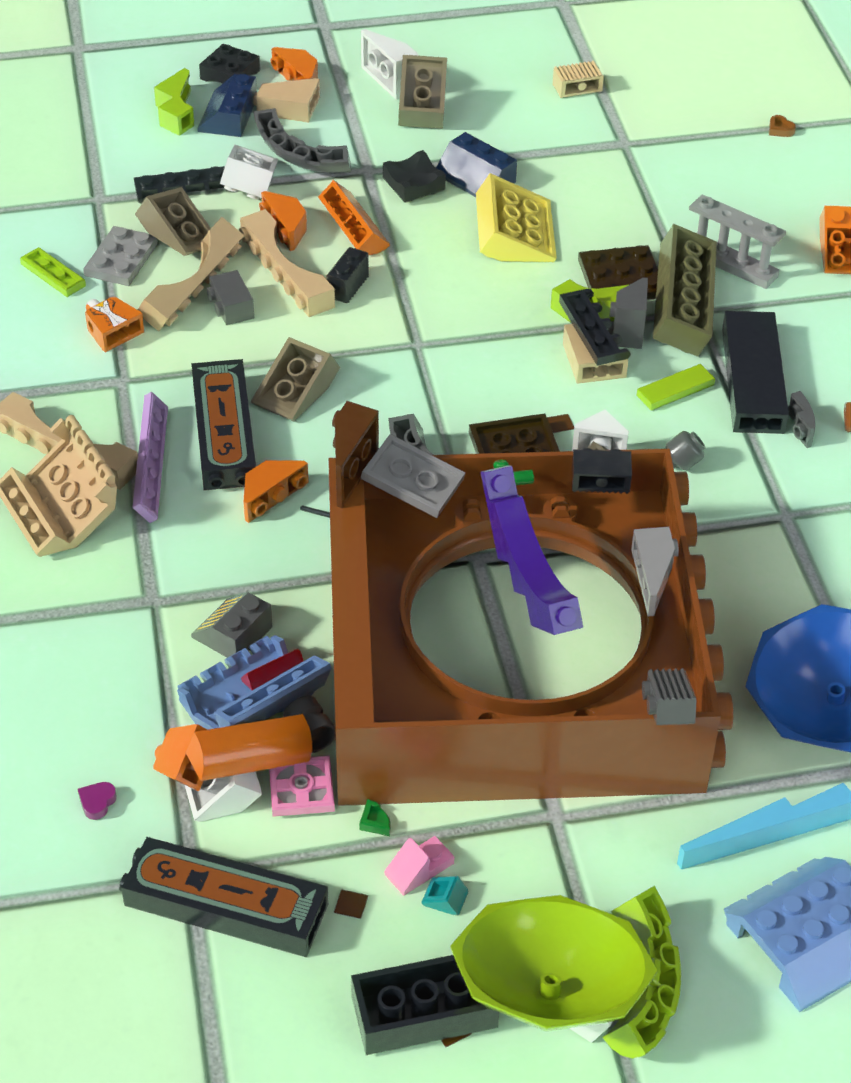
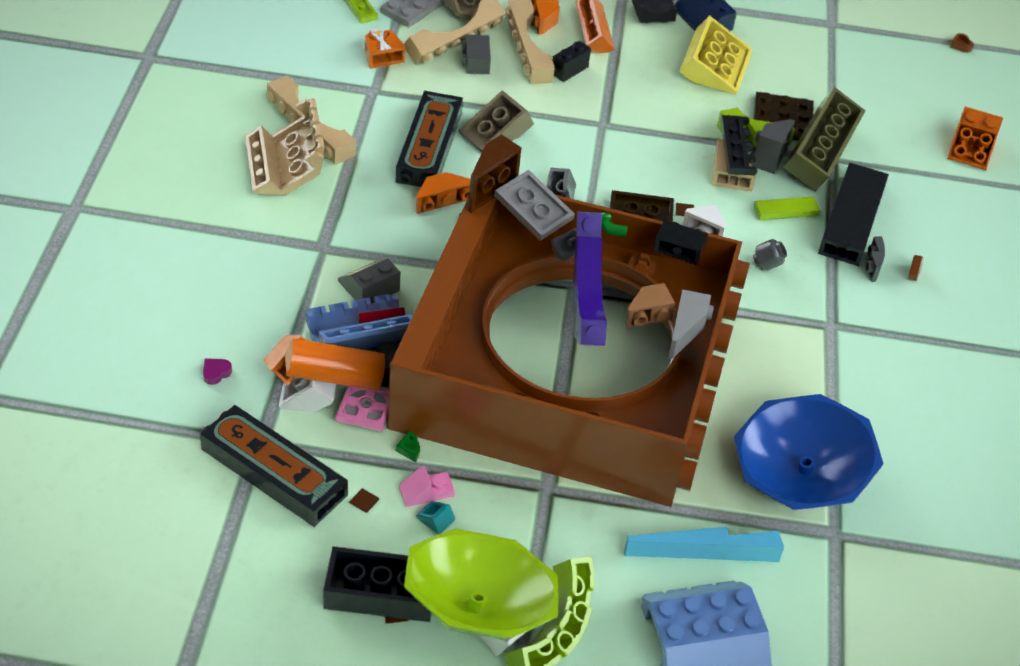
camera: 15 degrees right, 0 degrees up
lavender tile [132,392,168,523] -> none
dark grey brick [642,668,697,725] -> none
light grey fence [689,194,786,289] -> none
none -> dark grey hips [550,228,576,262]
none -> medium nougat slope [625,283,675,328]

